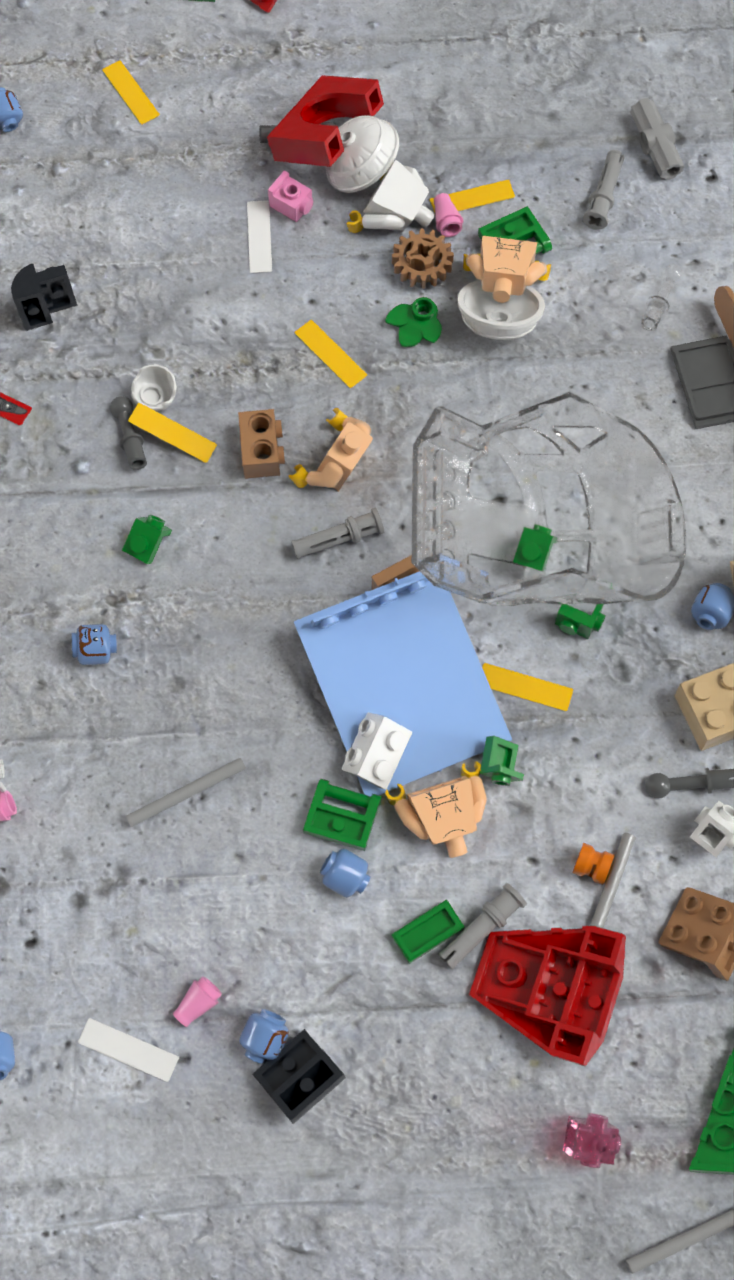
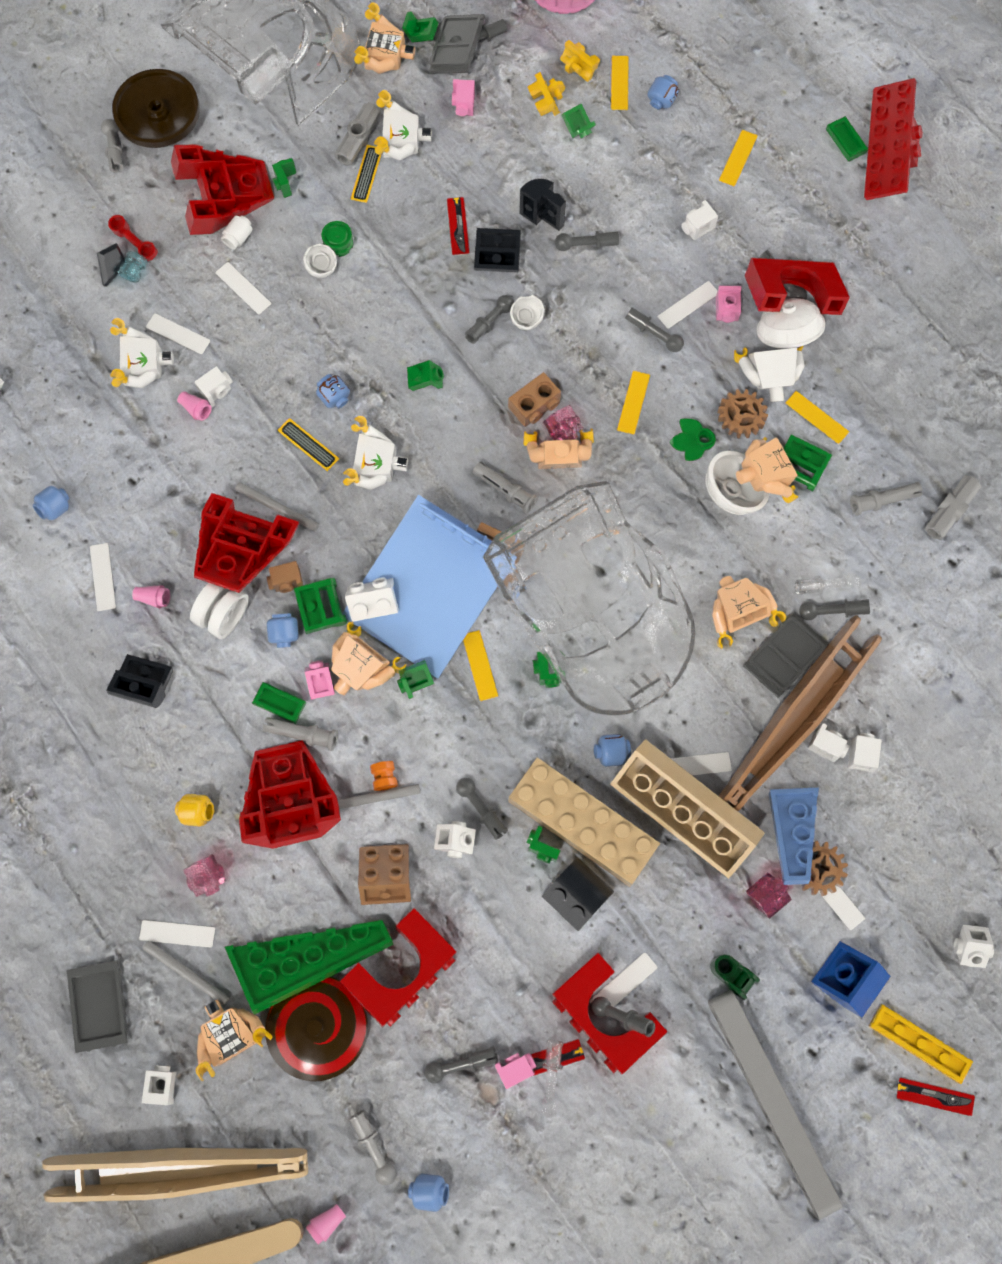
camera: 55 degrees right, 5 degrees up
yellow sticker [128,403,217,463] -> none
medium blue head [239,1009,289,1063] -> none
bright pink cone [433,193,463,237] -> none
green bracket [513,524,558,572] -> none
none -> white sticker [139,920,215,948]
none -> yellow head [175,794,214,827]
none -> white wheel [190,583,249,639]
none -> red wedge [194,493,299,593]
none -> medium nougat brick [266,561,303,593]
none -> sticker [278,418,339,471]
none -> bright pink bracket [305,660,335,700]
none -> white torso [343,416,408,490]
none -> black brick [474,228,521,273]
none -> clear pink brick [543,405,584,440]
none -> dark grey pin [555,231,619,251]
none -> dark grey pin [625,307,684,352]
none -> white brick [682,200,718,240]
none -> light nougat torso [712,576,786,649]
none -> dark grey pin [799,599,870,620]

